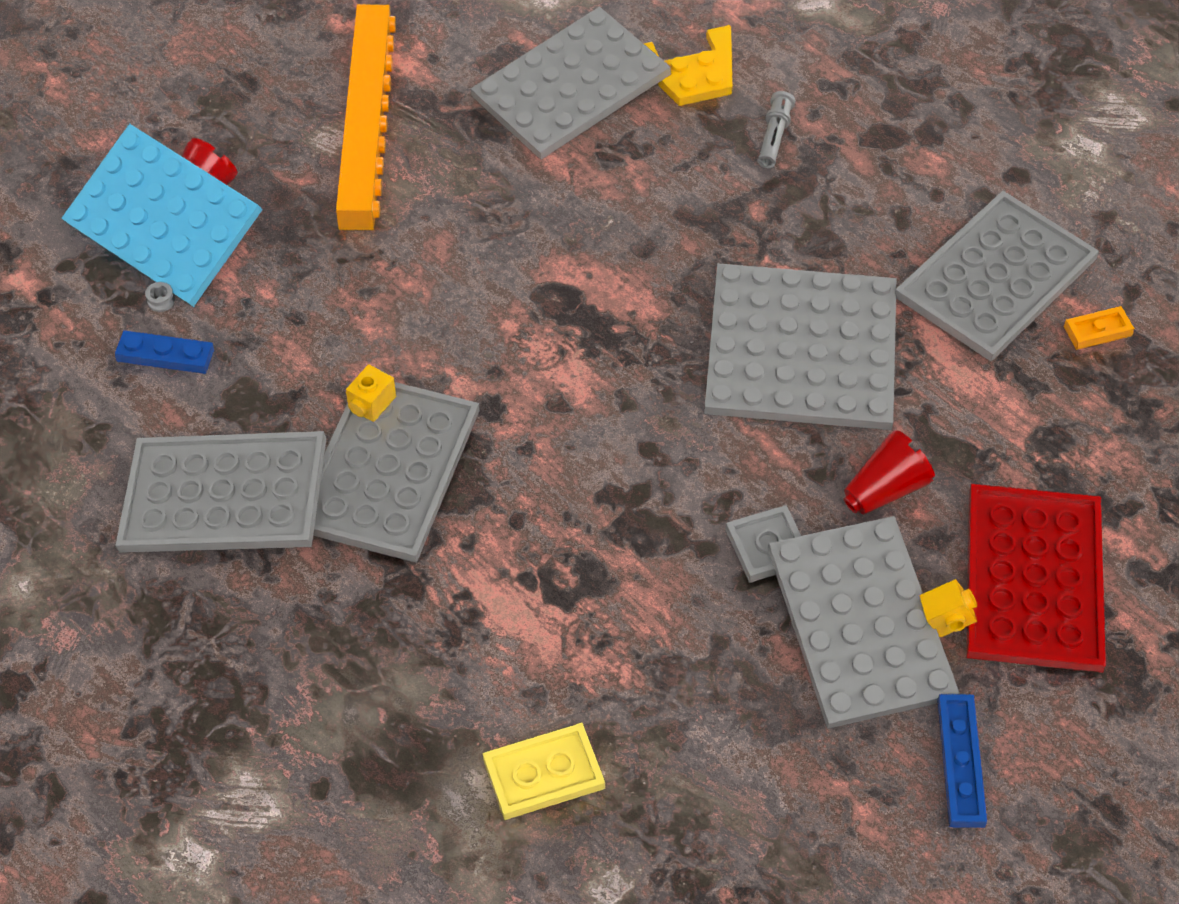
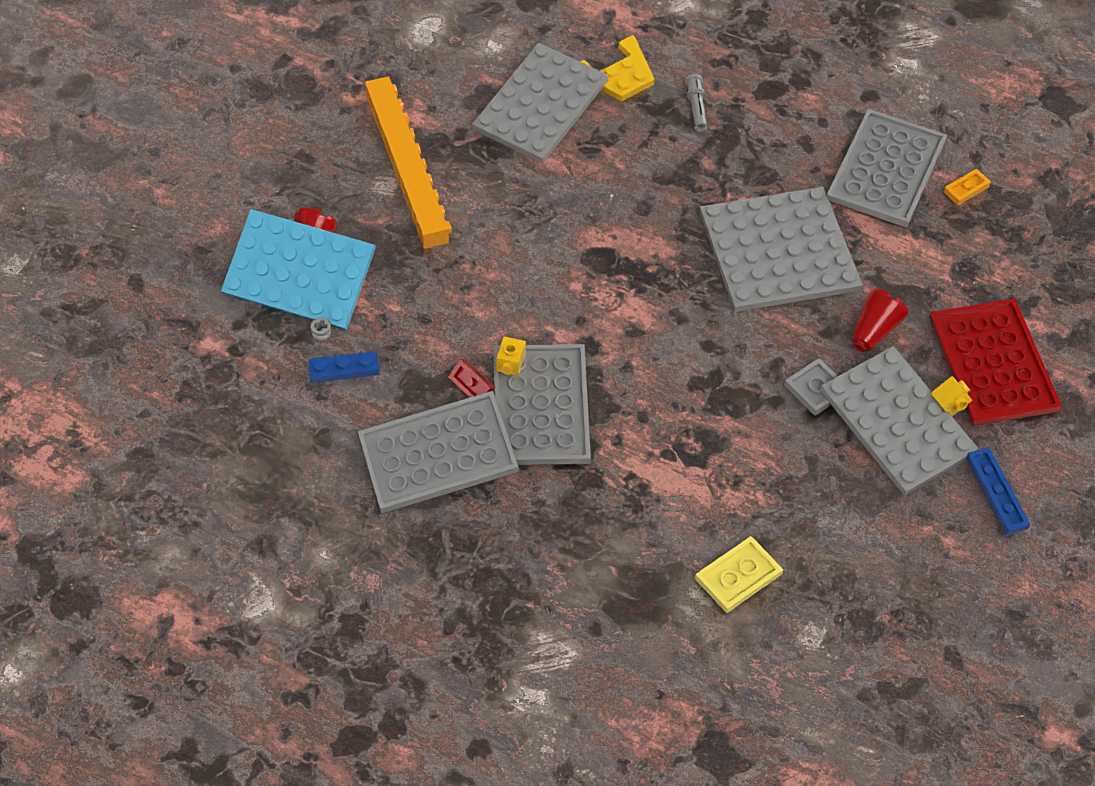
camera: 20 degrees left, 0 degrees up
none -> plate [448,359,495,398]

